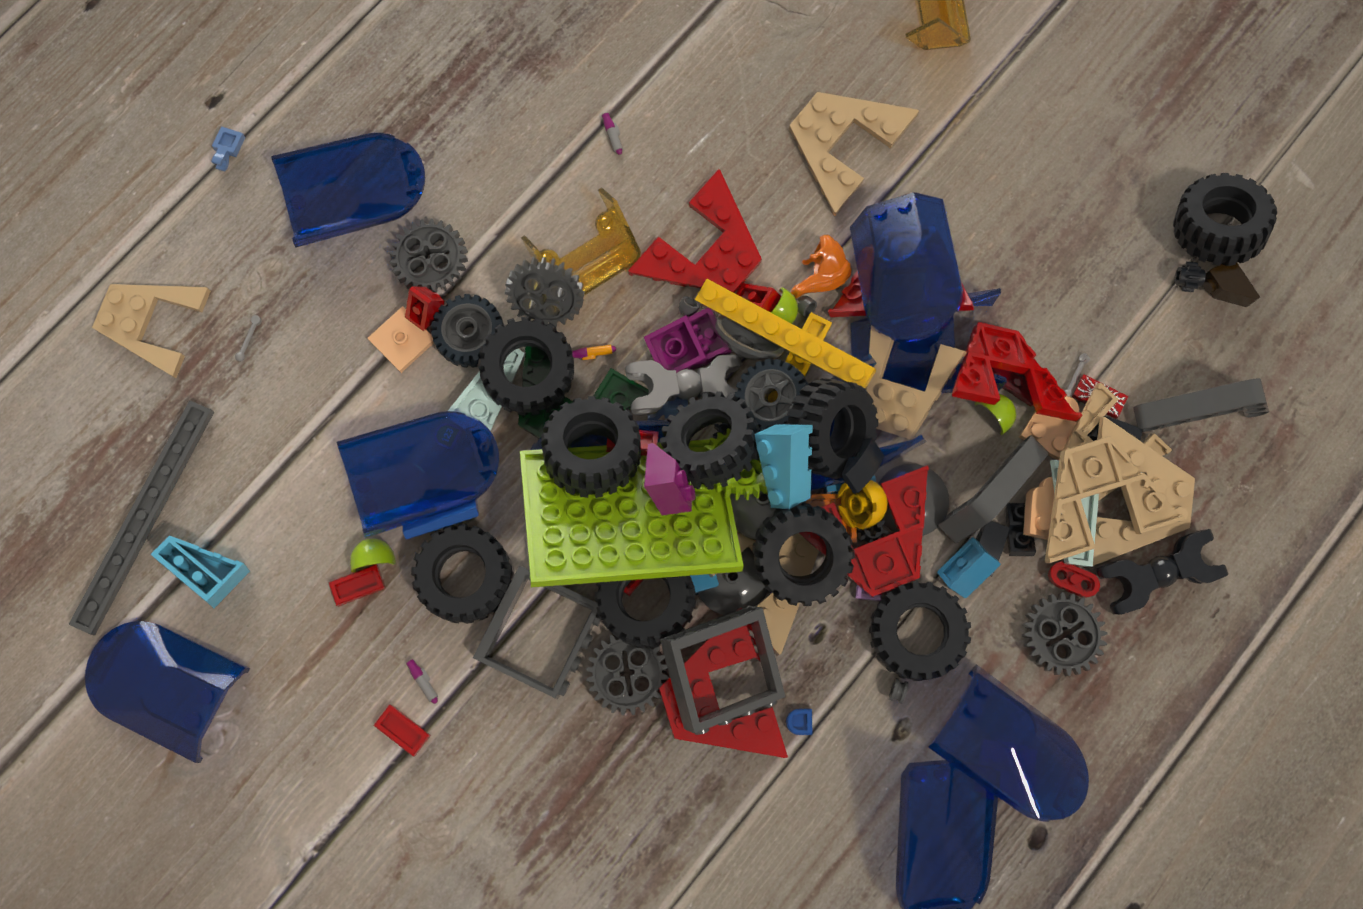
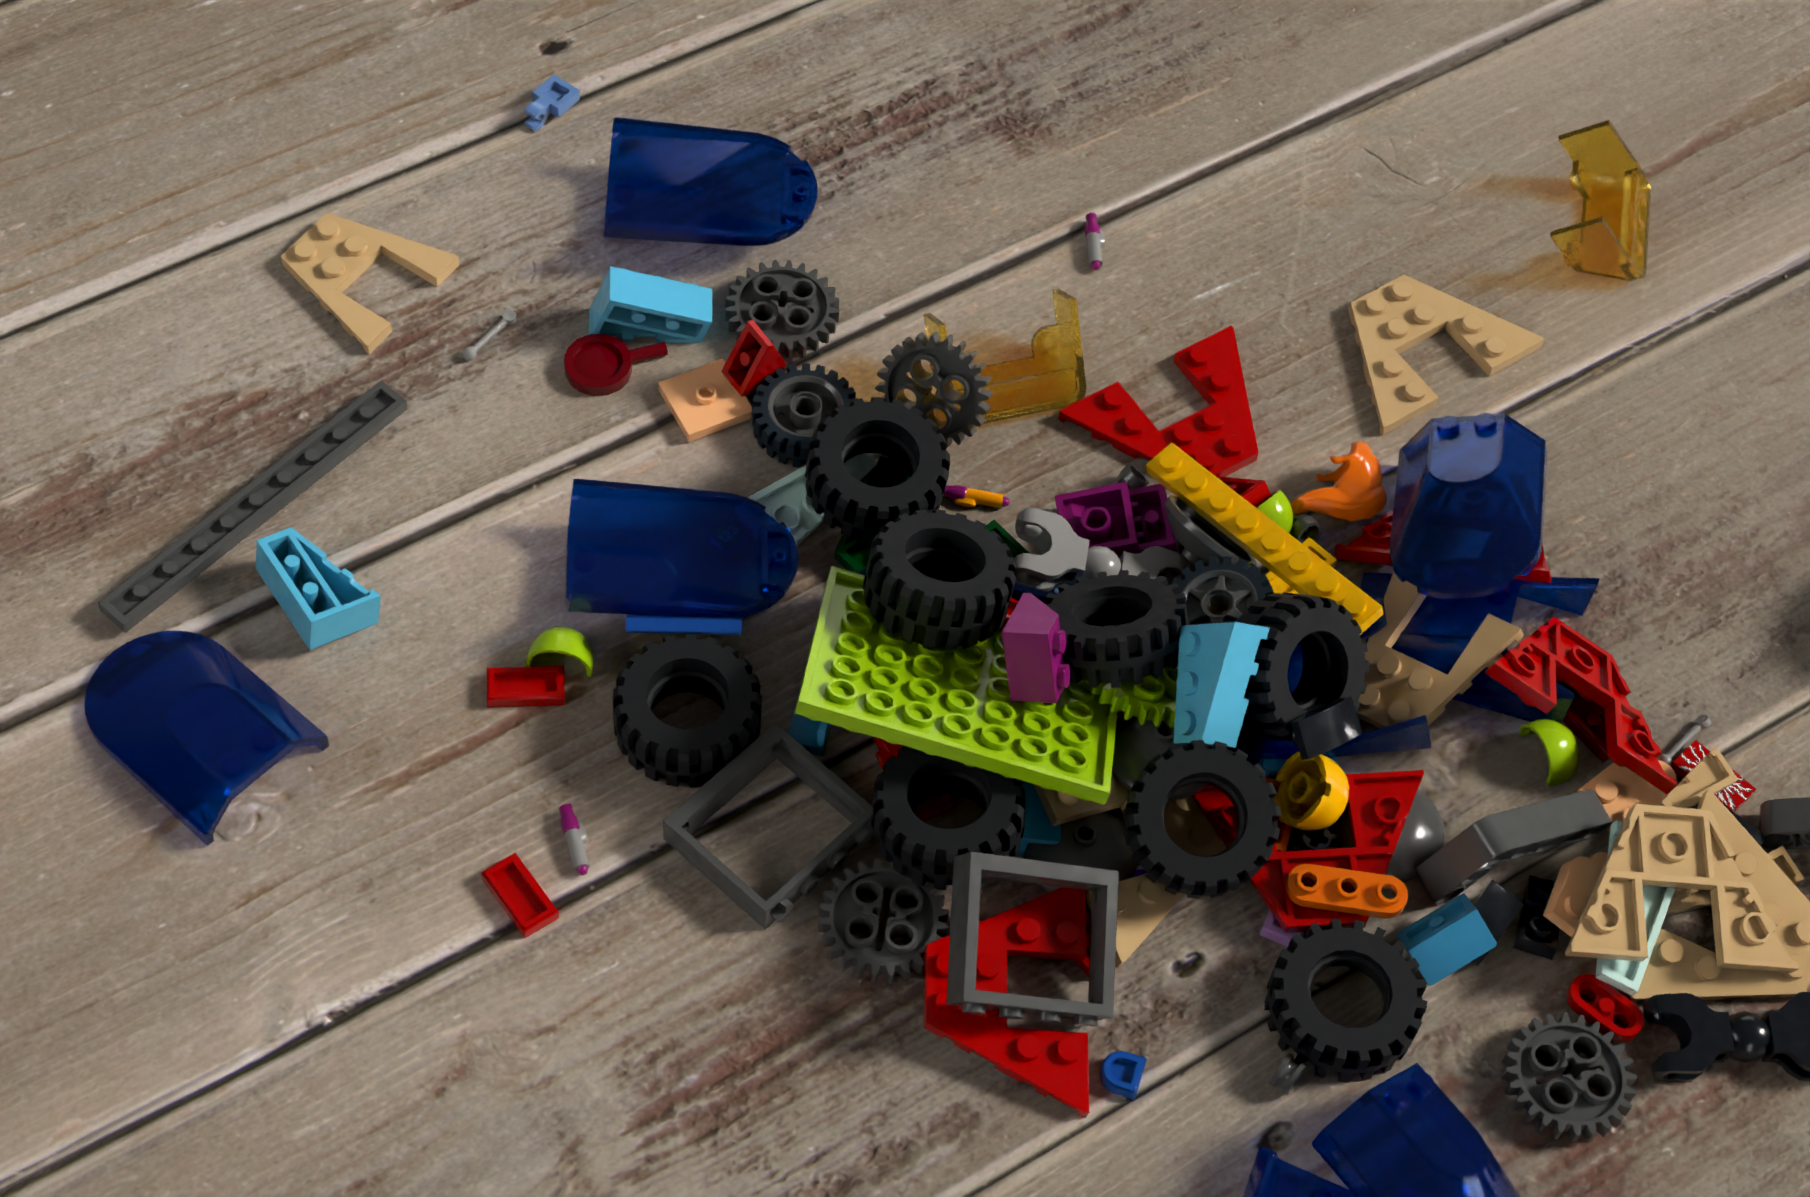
camera: 10 degrees right, 20 degrees down
none -> dark red piece [564,334,668,396]
none -> medium azure wedge [589,266,712,343]
none -> orange plate [1286,864,1408,919]

